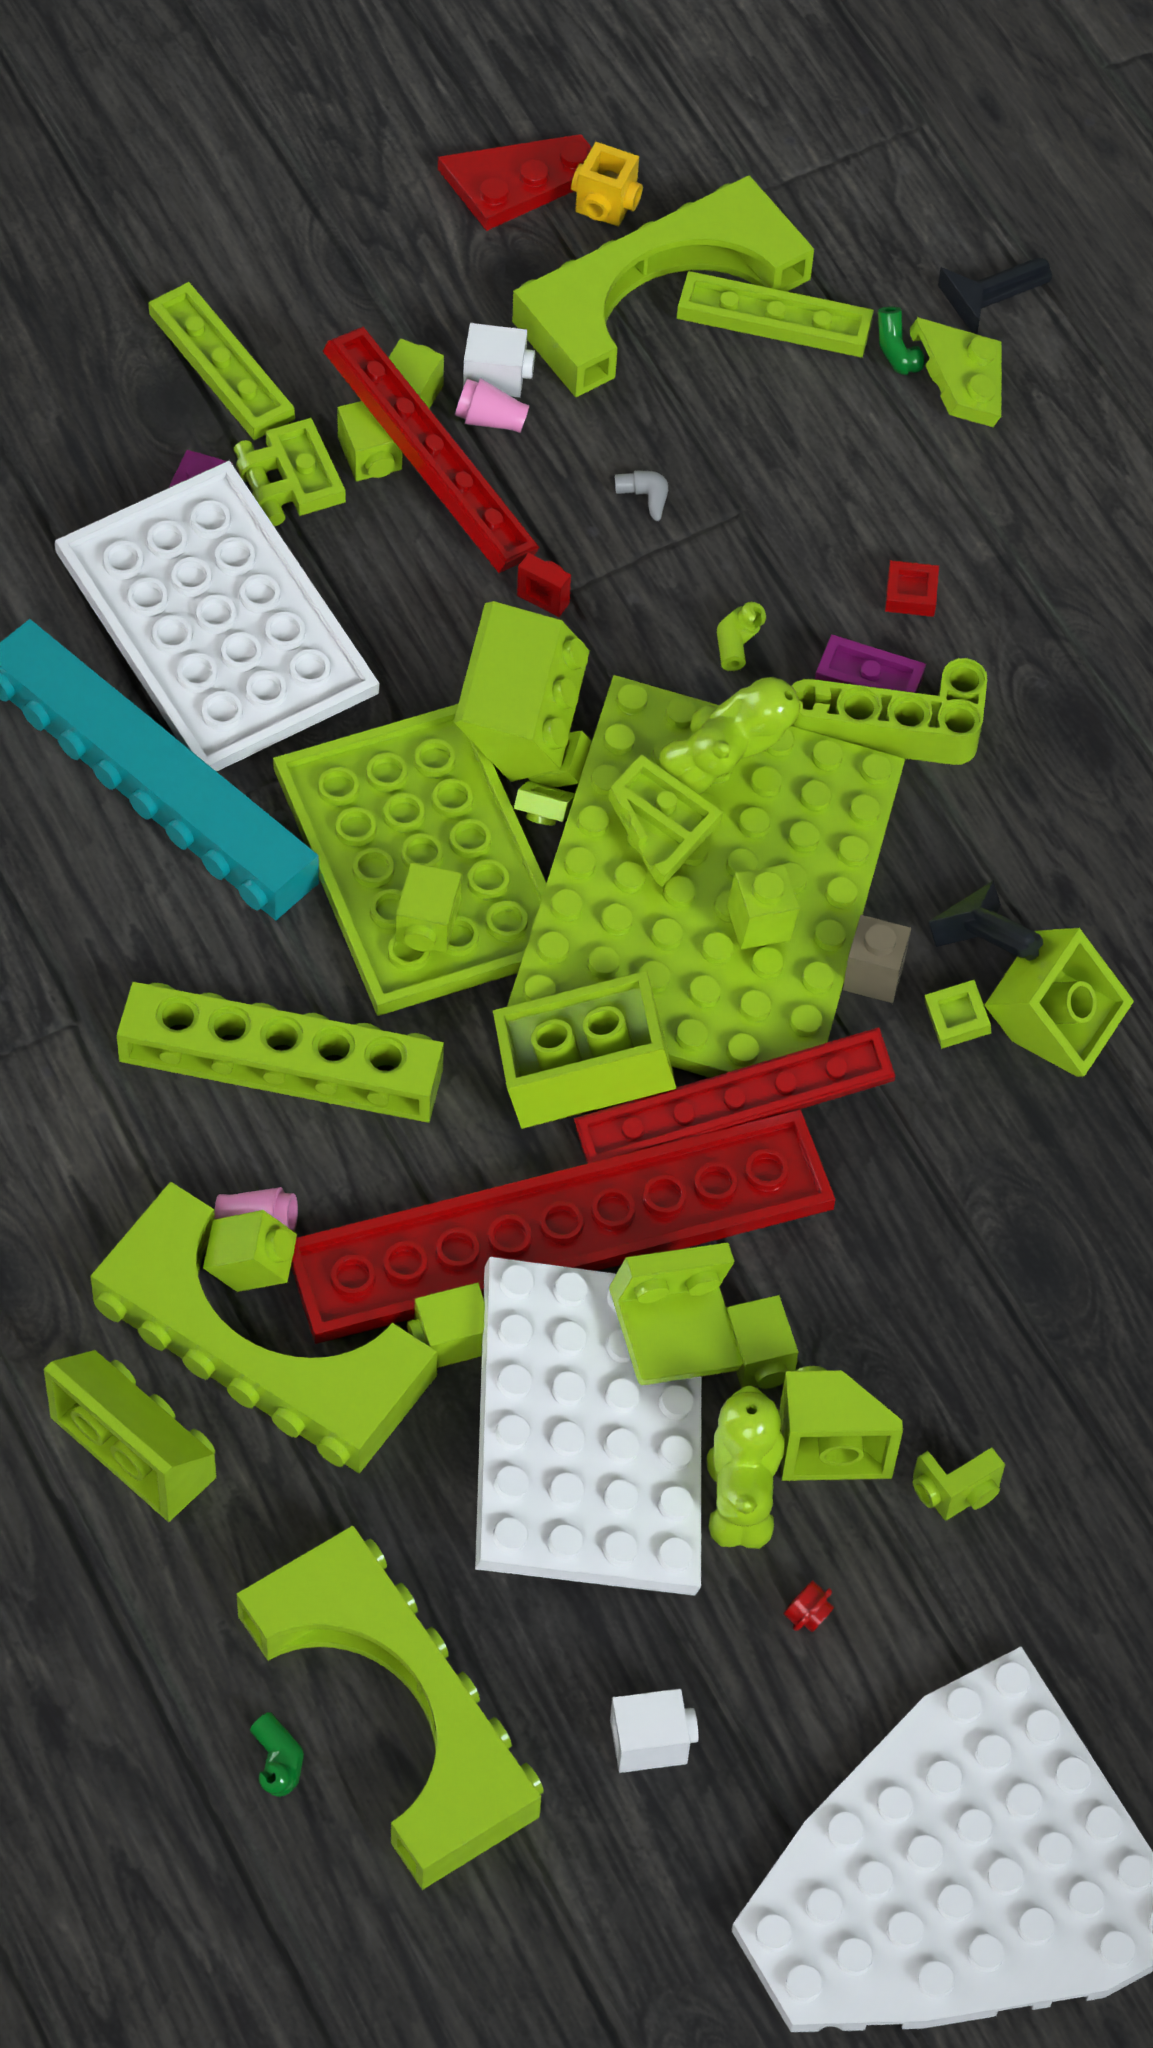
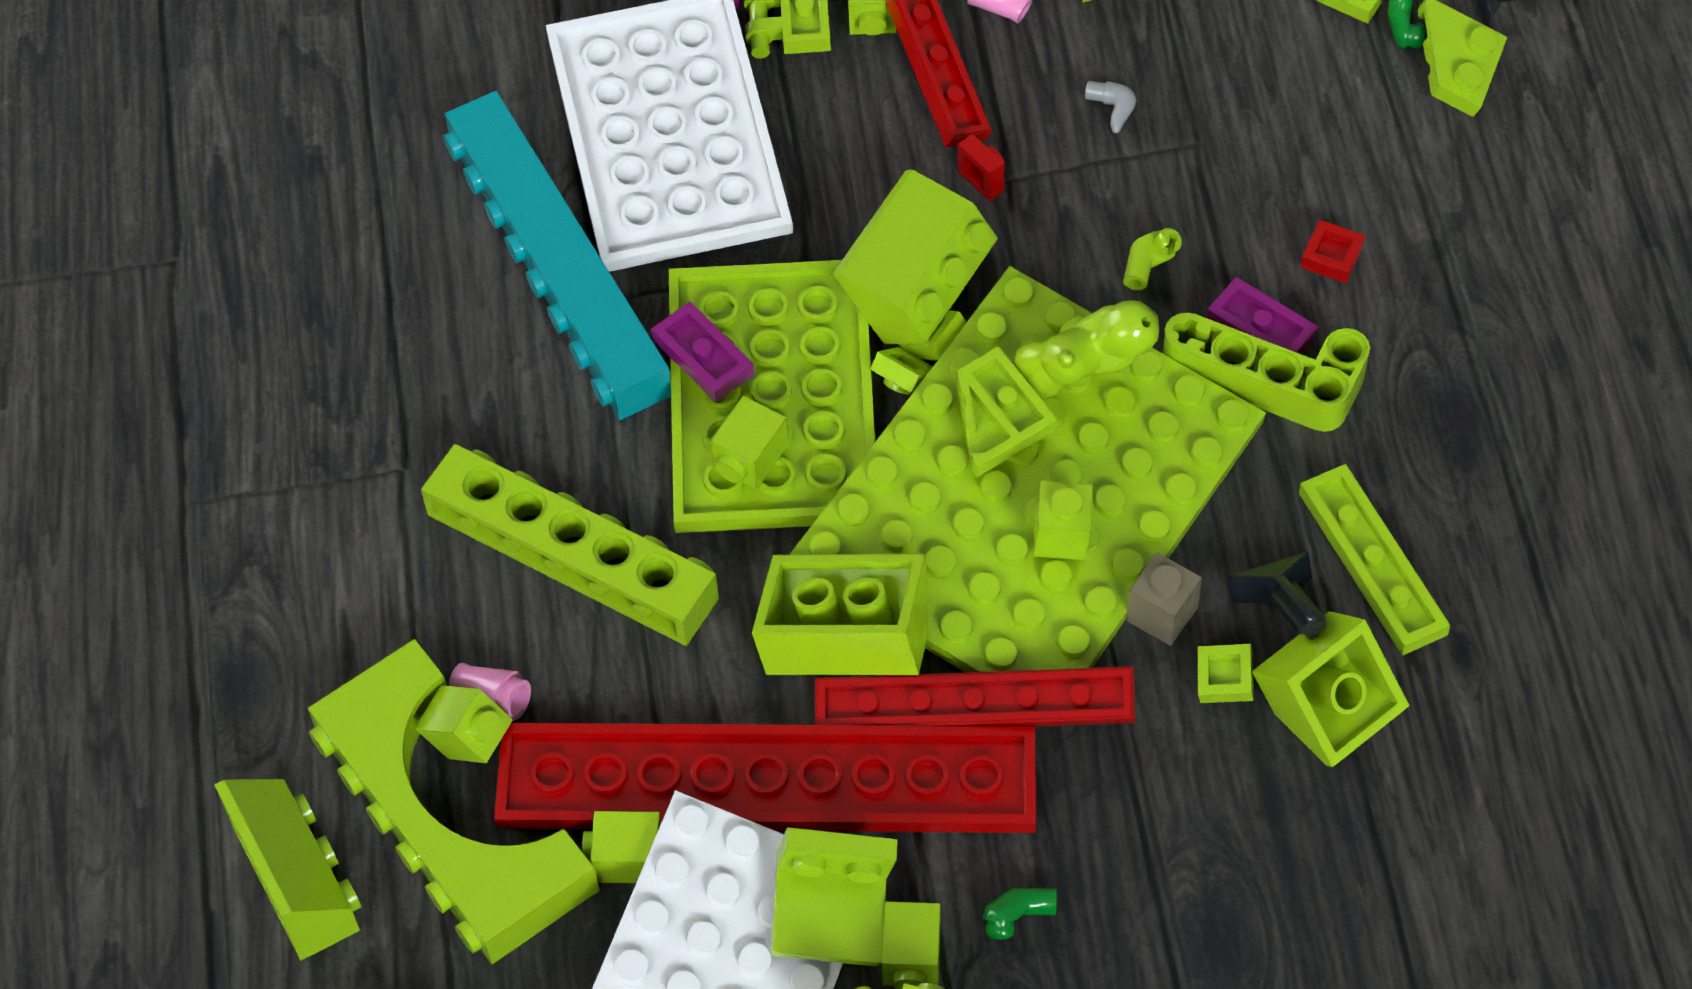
camera: 25 degrees right, 0 degrees up
none -> magenta plate [651,301,755,402]
none -> green arm [982,888,1057,940]
none -> lime plate [1299,464,1450,656]

